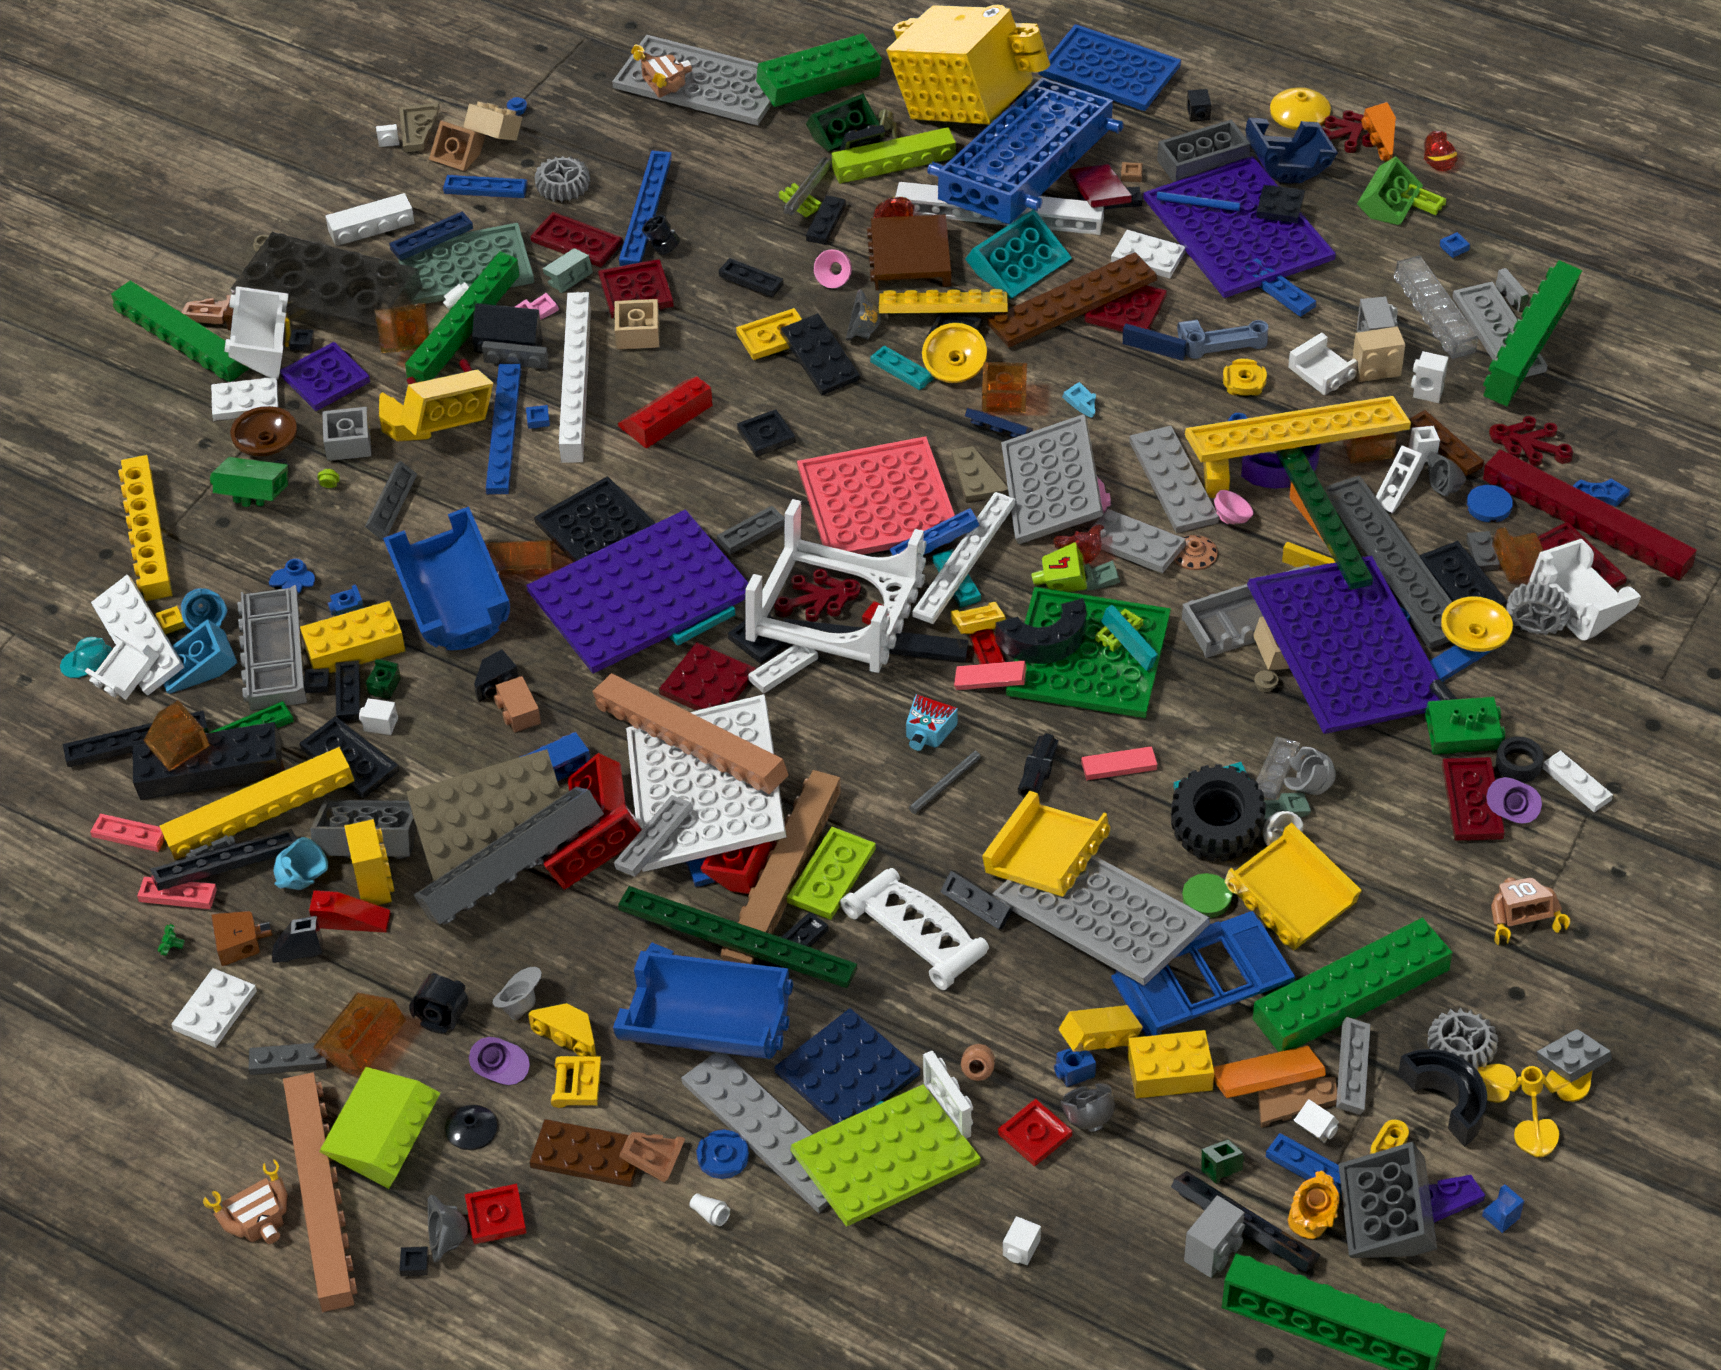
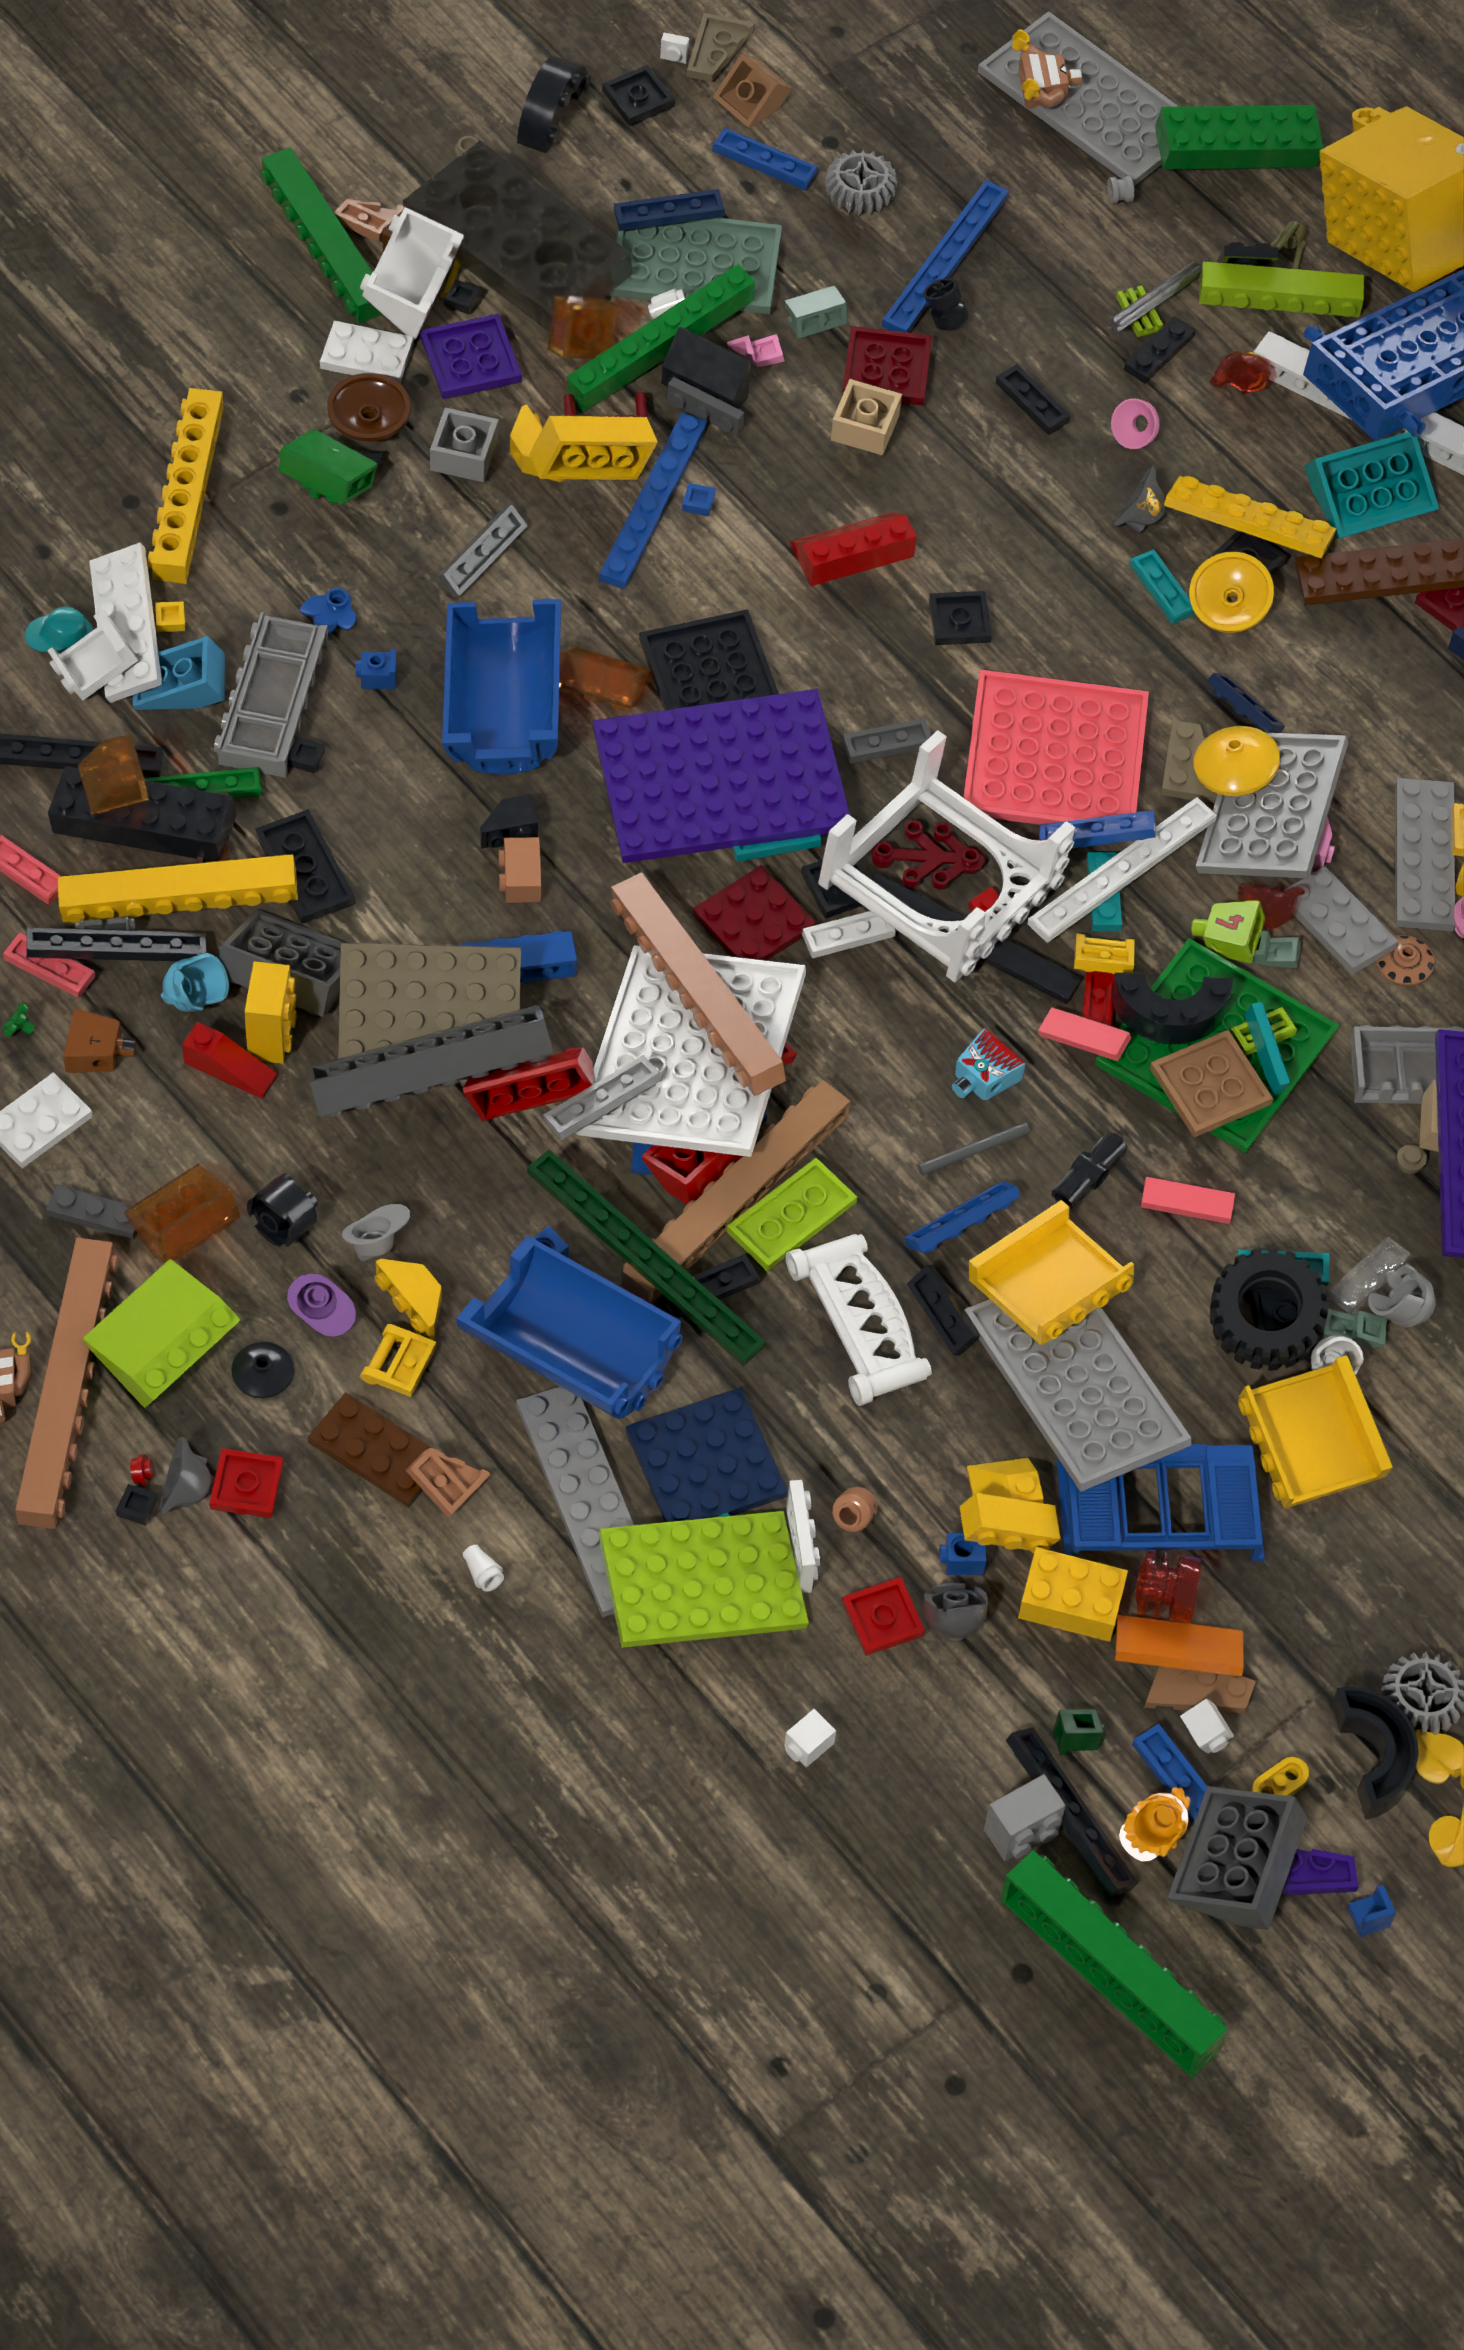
camera: 15 degrees right, 10 degrees up
dark azure helmet [181,588,228,631] -> none
black slope [272,916,323,963] -> none
yellow brick [300,601,405,673] -> none
lime plate [317,469,340,488] -> none
white brick [326,193,415,246] -> none
black plate [335,660,361,721] -> none
white brick [359,698,398,735] -> none
dark green brick [366,659,401,699] -> none
tan brick [463,101,522,141] -> none
blue plate [507,97,527,116] -> none
dark red tile [530,212,623,268] -> none
white brick [559,292,591,463] -> none
red slope [568,753,625,834] -> none
blue tile [696,1129,749,1179] -> none
yellow plate [736,308,802,360] -> none
black plate [780,313,860,396] -> none
dark green slope [806,93,880,151] -> none
reddish brown panel [867,214,951,290] -> none
clear orange brick [982,362,1027,413] -> none
medium azure slope [1062,382,1096,418] -> none
bright green tile [1182,873,1232,918] -> none
green brick [1253,917,1453,1052] -> none
light grey plate [1336,1017,1370,1115] -> none
none -> red plate [130,1454,155,1486]
none -> black brick [517,56,591,153]
none -> black plate [602,65,675,126]
none -> blue plate [904,1181,1021,1253]
none -> yellow slope [967,1458,1044,1503]
none -> light grey wheel [1107,175,1134,204]
none -> clear red wheel [1135,1549,1201,1624]
none -> medium nougat plate [1150,1030,1273,1138]
none -> yellow dish [1194,726,1280,796]

